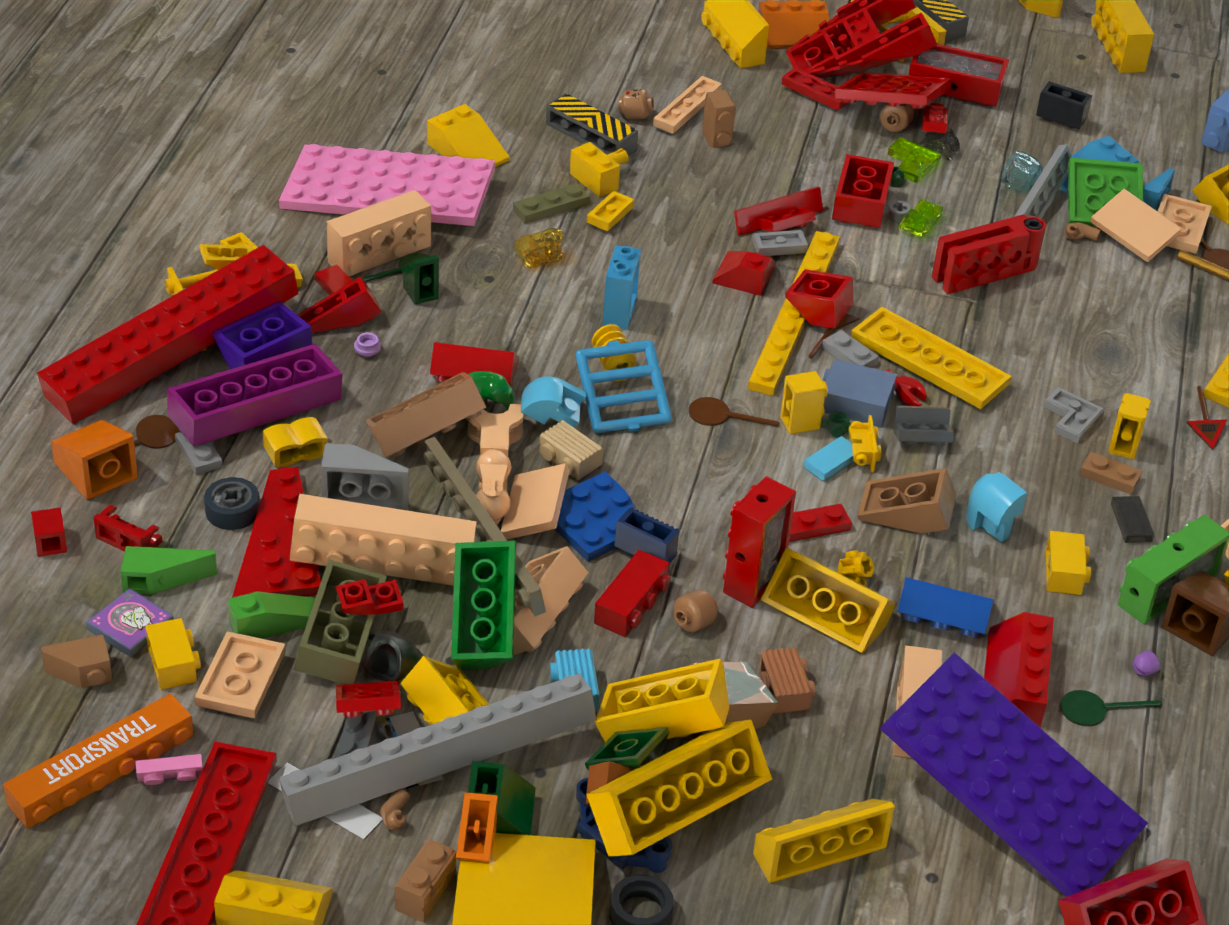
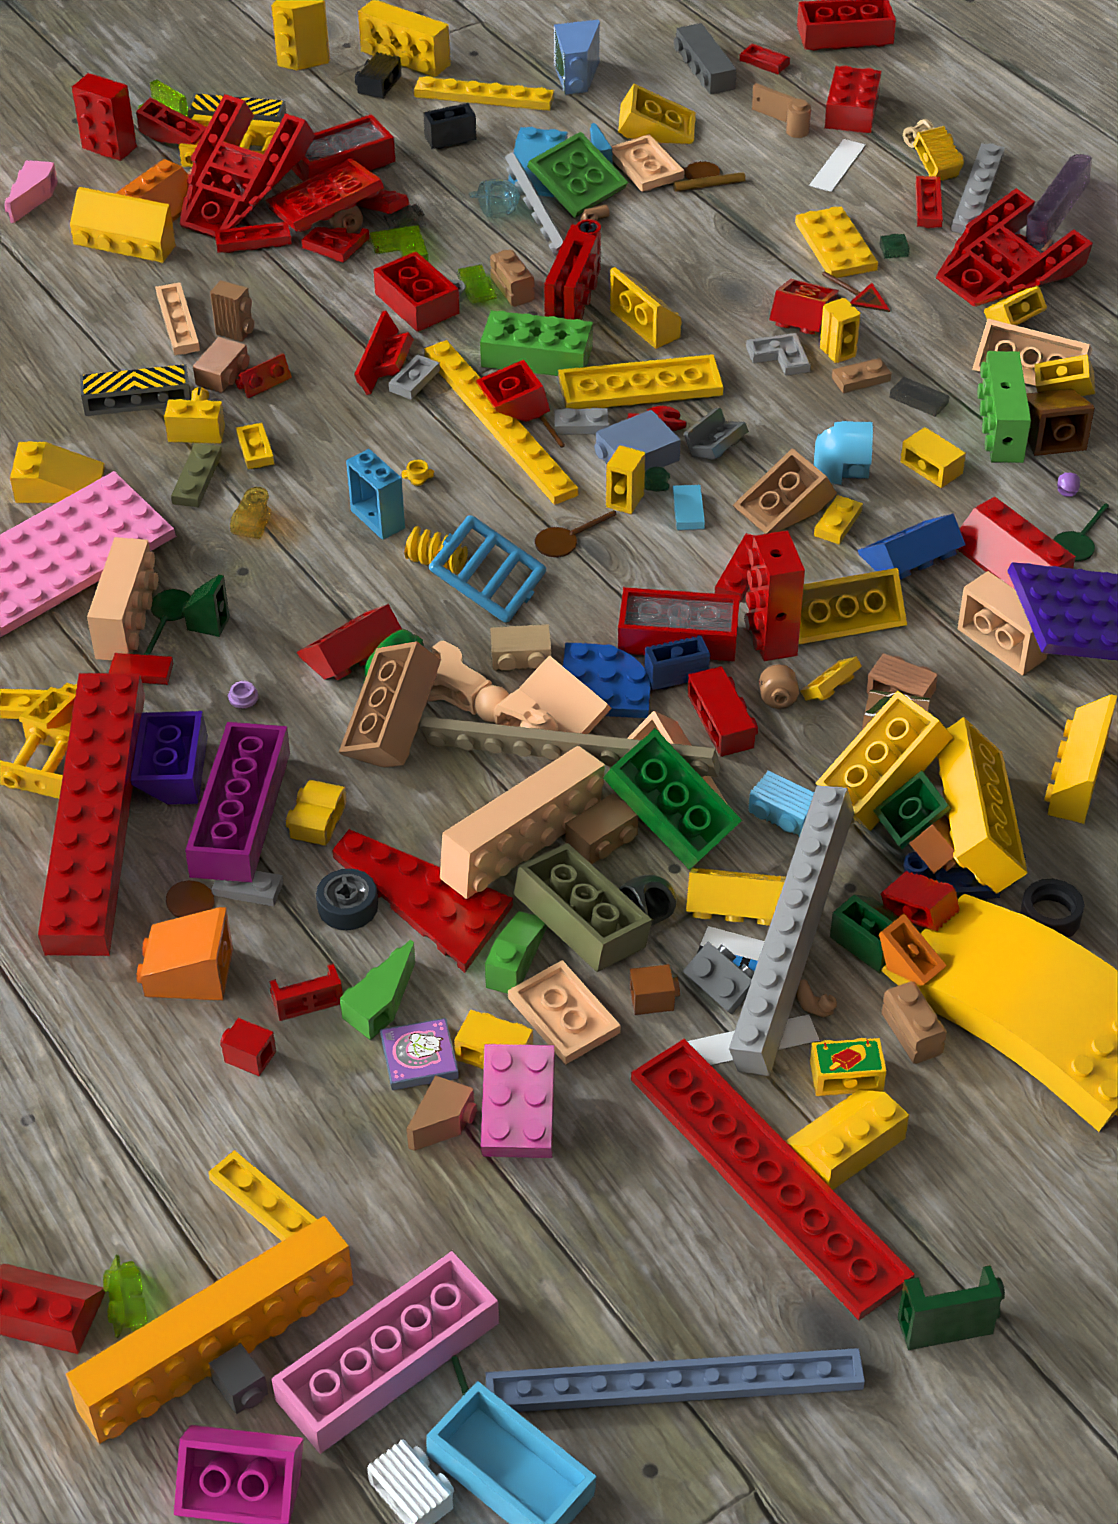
camera: 45 degrees left, 5 degrees up
orange brick [3,693,194,829] -> none
bright pink plate [135,754,203,785] -> none
red slope [297,277,382,333] -> none
light grey slope [321,443,409,511] -> none
red slope [336,579,404,615] -> none
red plate [336,681,401,717] -> none
medium azure brick [521,376,586,428] -> none
medium nougat head [619,89,654,120] -> none
red slope [712,251,776,296] -> none
yellow gear [838,550,874,585] -> none
yellow hinge [849,415,881,473] -> none
light nougat tile [1091,189,1181,262] -> none
none -> nougat brick [193,337,250,393]
none -> red hinge [235,353,292,398]
none -> red wing [302,227,370,263]
none -> black brick [355,52,401,99]
none -> yellow plate [401,460,434,486]
none -> yellow plate [414,76,554,111]
none -> bright green brick [480,310,593,376]
none -> brick [481,1044,555,1158]
none -> medium nougat brick [490,249,534,307]
none -> medium nougat brick [565,793,638,864]
none -> yellow slope [610,267,682,349]
none -> brick [618,587,740,661]
none -> dark orange brick [630,964,680,1015]
none -> red slope [769,278,839,335]
none -> yellow plate [800,656,862,701]
none -> brick [810,1038,887,1096]
none -> yellow plate [814,495,863,544]
none -> red brick [881,871,960,931]

